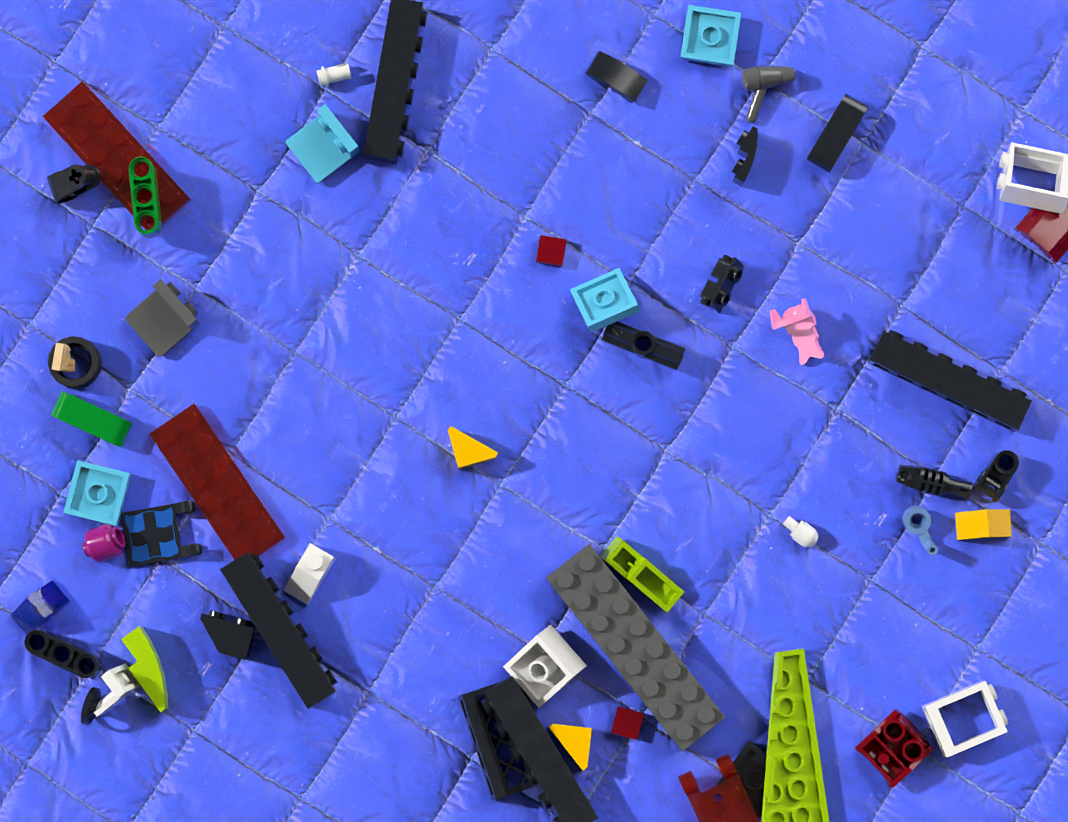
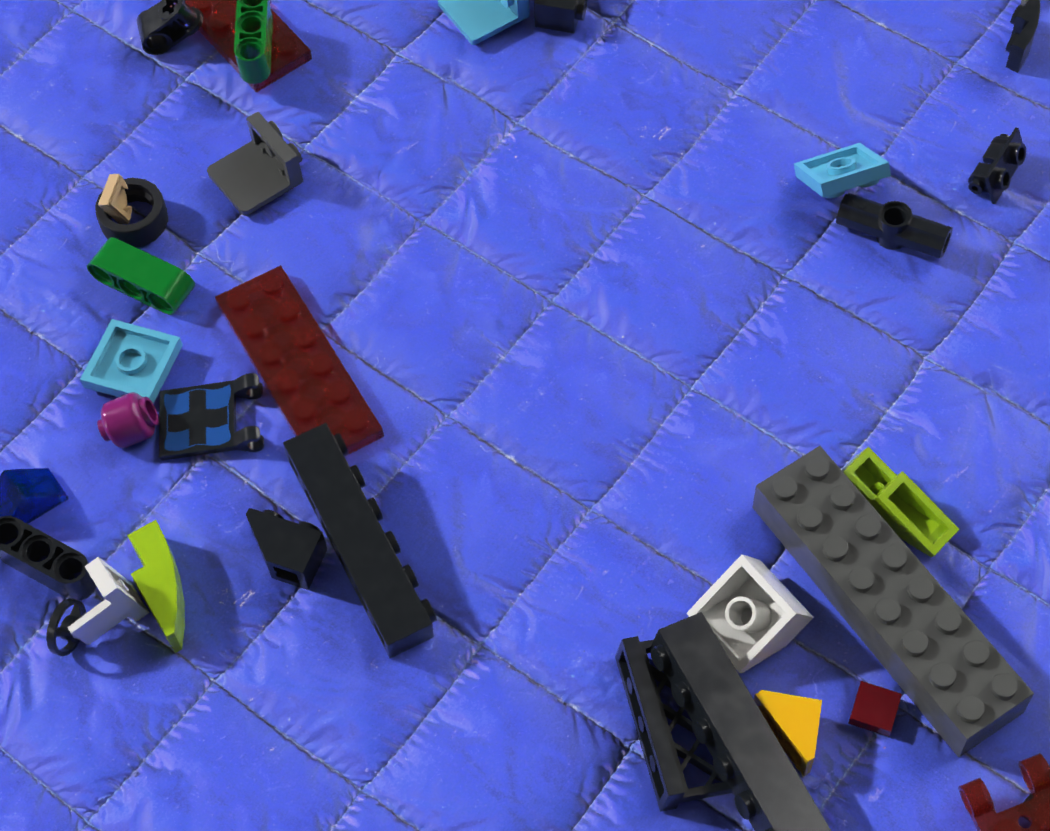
camera: 10 degrees right, 25 degrees down
white slope [284,543,336,605] -> none
yellow slope [448,426,498,469] -> none
dark red tile [536,235,567,267] -> none

